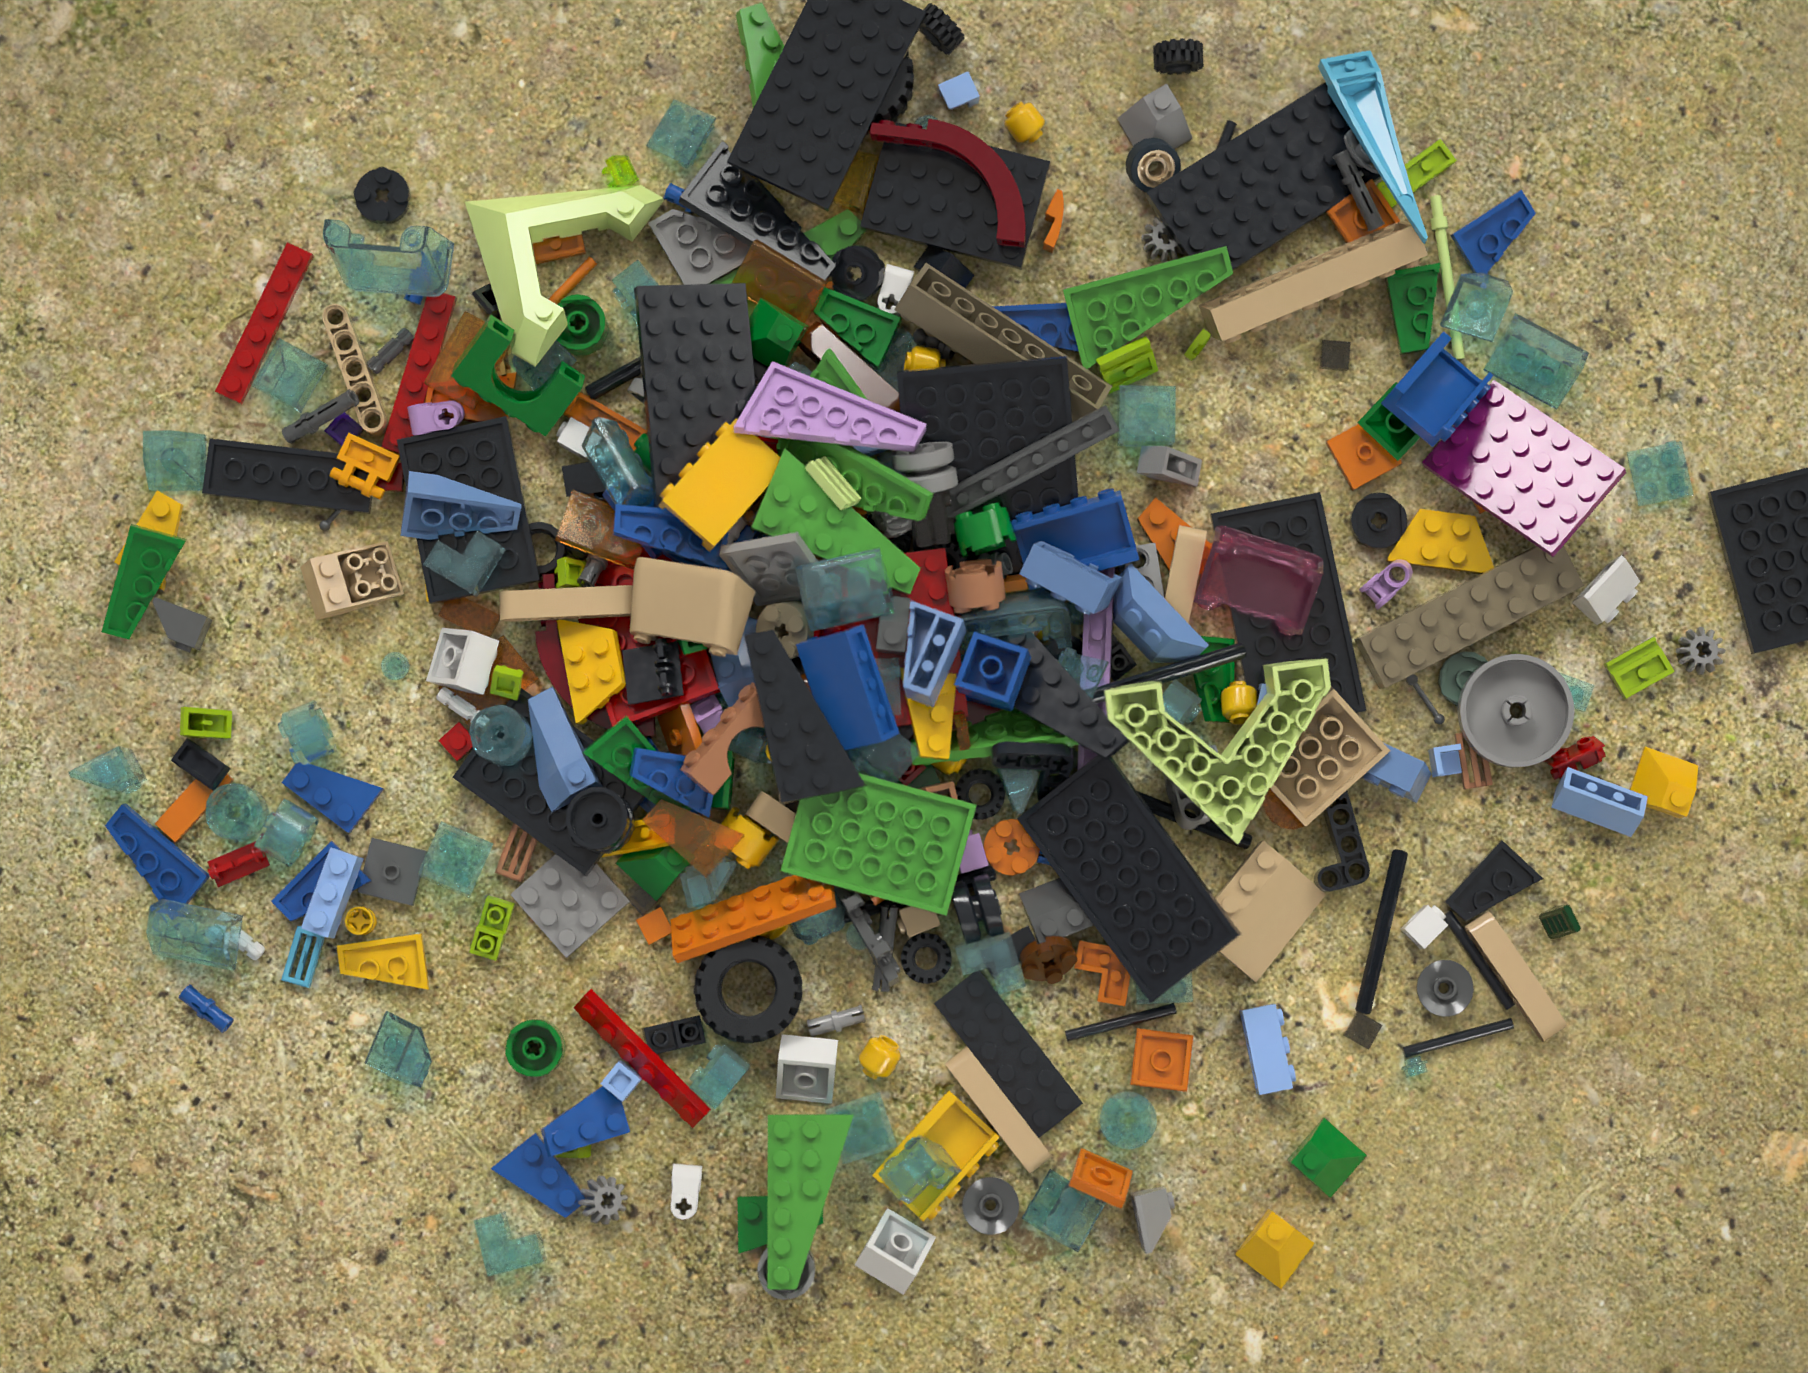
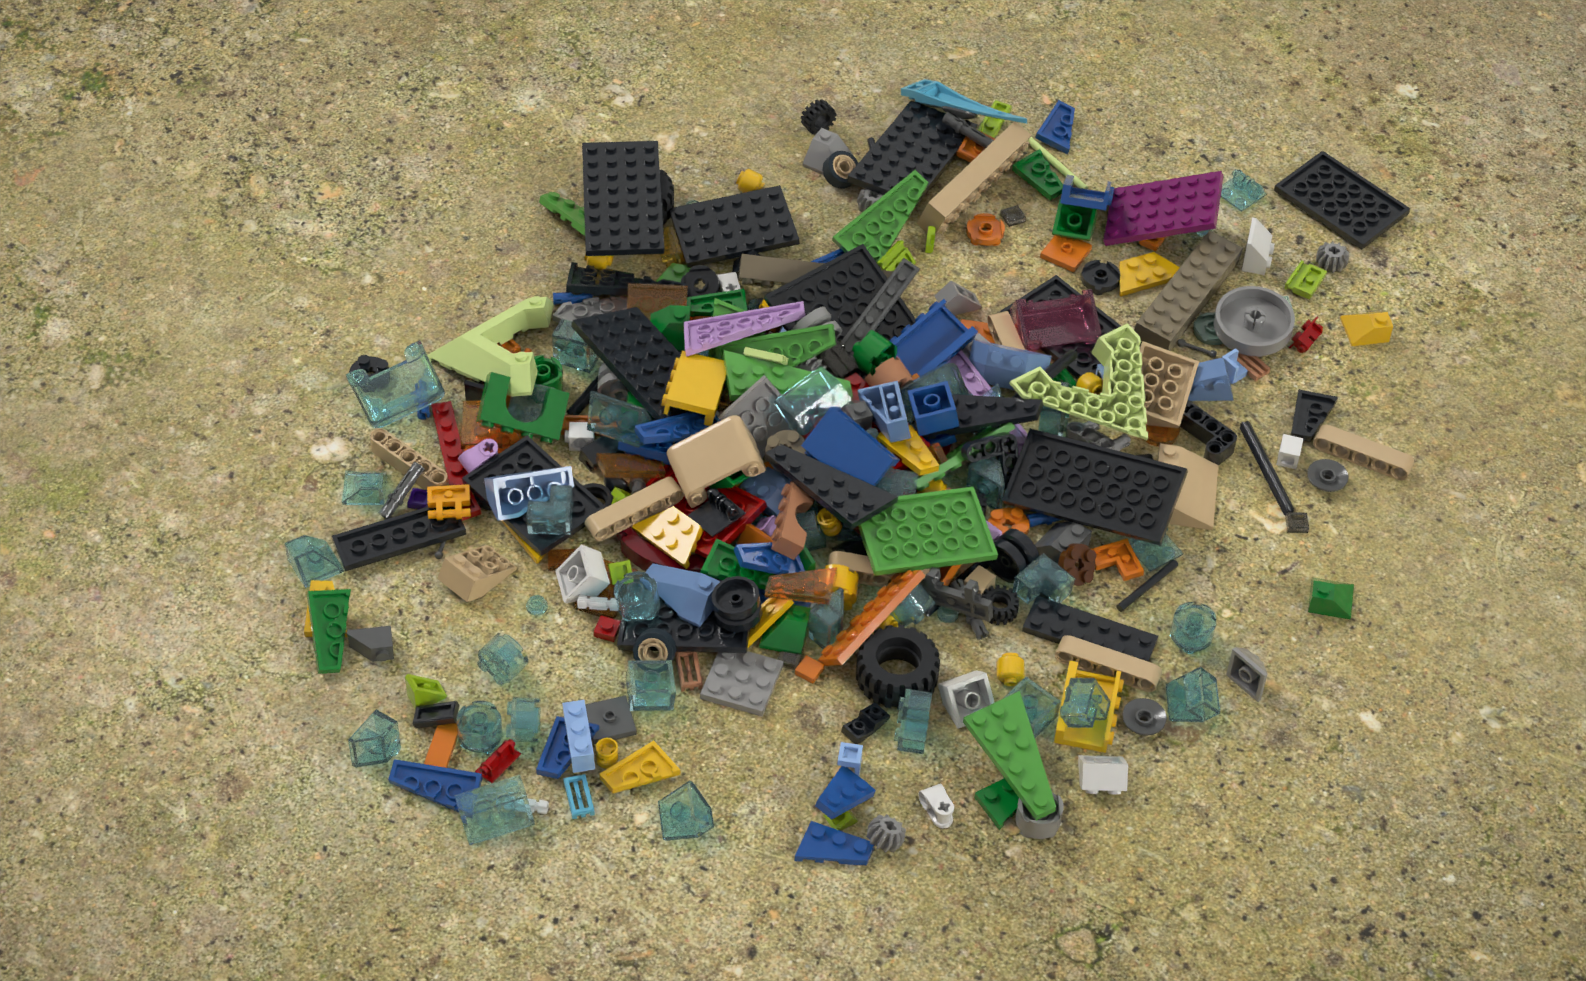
camera: 30 degrees left, 35 degrees down
blue pin [179,984,234,1033] -> none
red plate [215,242,314,405] -> none
blue wing [281,760,384,833] -> none
dark grey axle [367,328,414,374] -> none
lime slope [469,895,515,961] -> none
clear light blue brick [474,1211,547,1277] -> none
green brick [505,1019,566,1077] -> none
red plate [573,989,711,1128] -> none
clear neon green tile [601,155,639,187] -> none
clear light blue hinge [646,99,716,169] -> none
light grey pin [807,1005,866,1037] -> none
dark red arch [870,118,1026,248] -> none
black tyre [919,3,965,55] -> none
light blue panel [938,72,980,110] -> none
medium blue wedge [1020,541,1123,615] -> none
orange slope [1043,189,1064,253] -> none
orange plate [1068,1148,1133,1209] -> none
clear light blue brick [1117,385,1176,447] -> none
orange plate [1130,1028,1193,1092] -> none
yellow slope [1235,1209,1315,1289] -> none
light blue brick [1239,1004,1296,1095] -> none
lavender piece [1359,559,1413,610] -> none
clear light blue plate [1401,1056,1428,1078] -> none
black bar [1402,1018,1514,1058] -> none
clear light blue slope [1440,273,1513,342] -> none
black bar [1444,910,1515,1010] -> none
clear light blue slope [1483,313,1589,410] -> none
dark green slope [1539,905,1581,939] -> none
light blue brick [1551,767,1648,837] -> none
none -> wheel [633,628,676,672]
none -> orange plate [966,213,1005,246]

